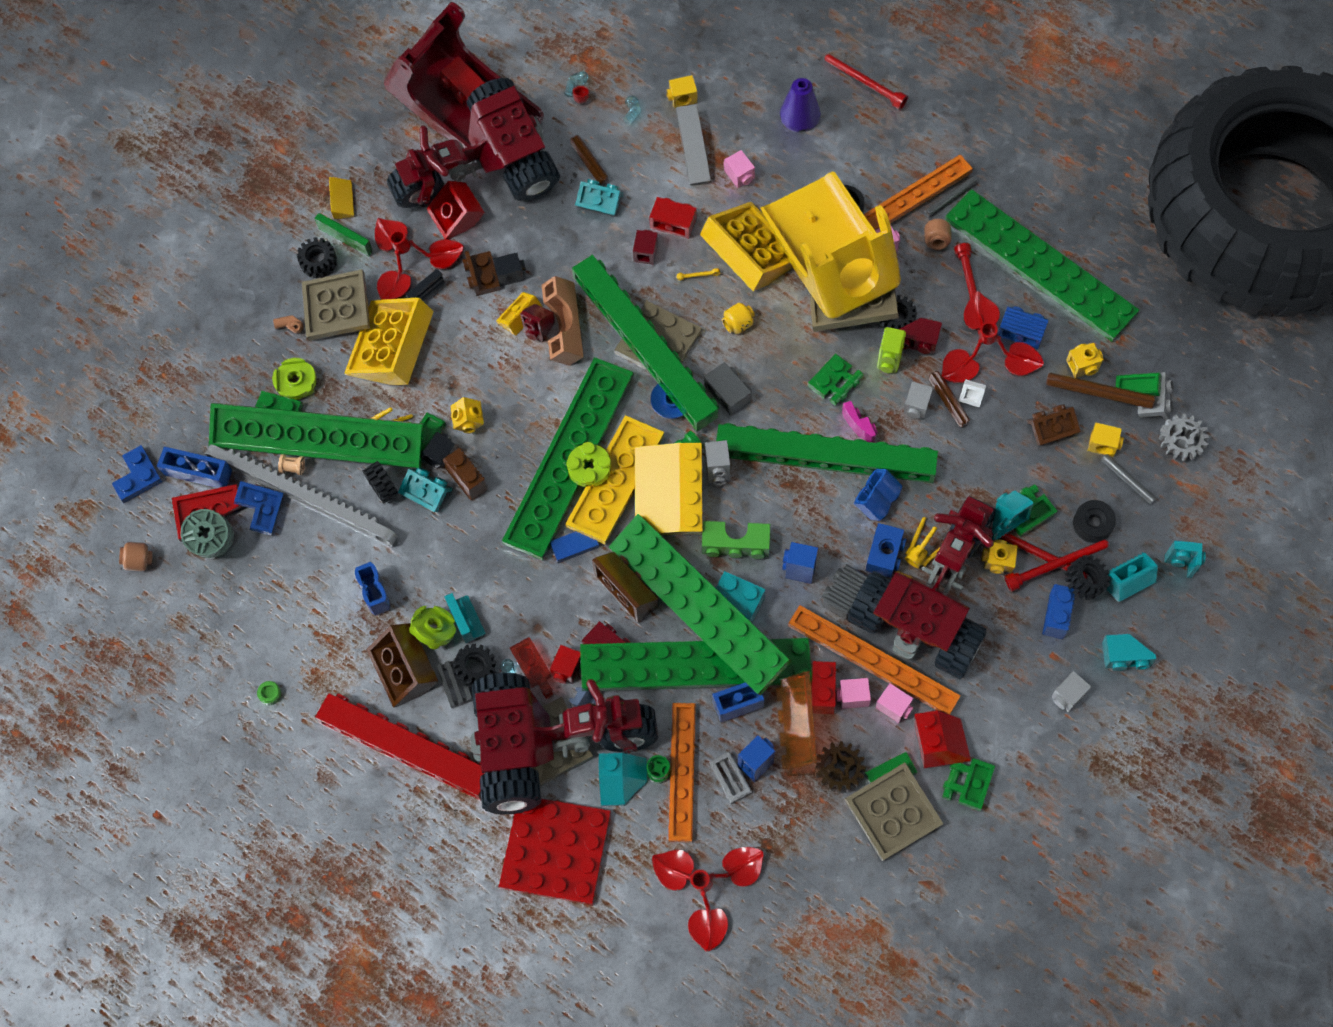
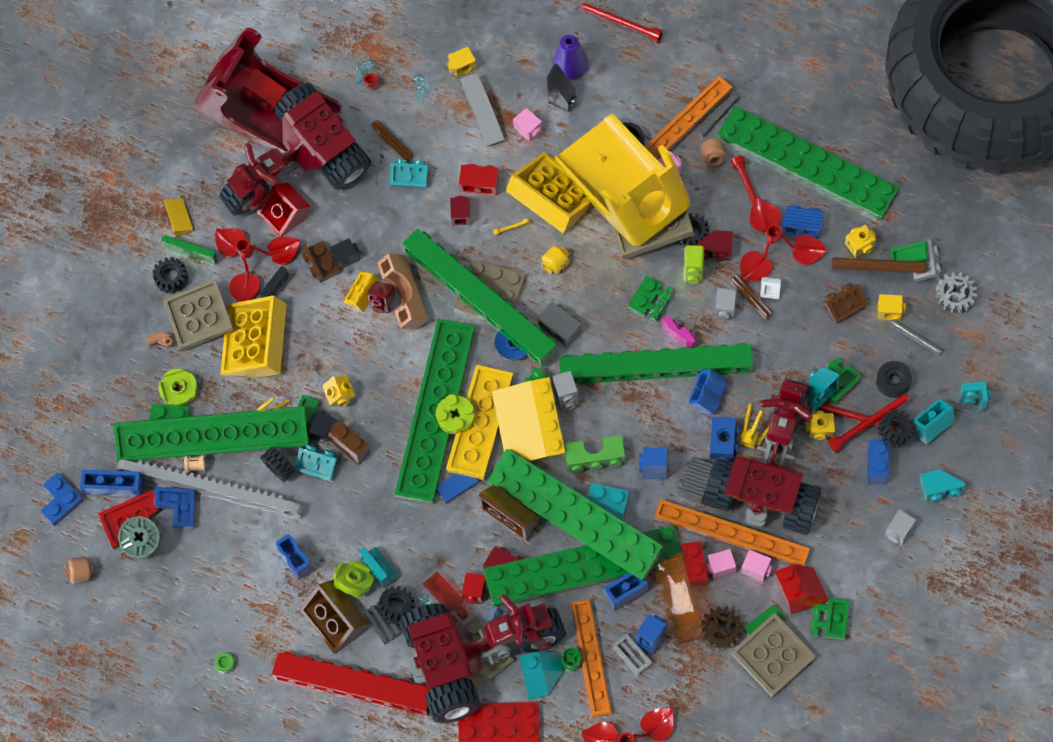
camera: 10 degrees left, 0 degrees up
none -> black slope [547,63,578,112]

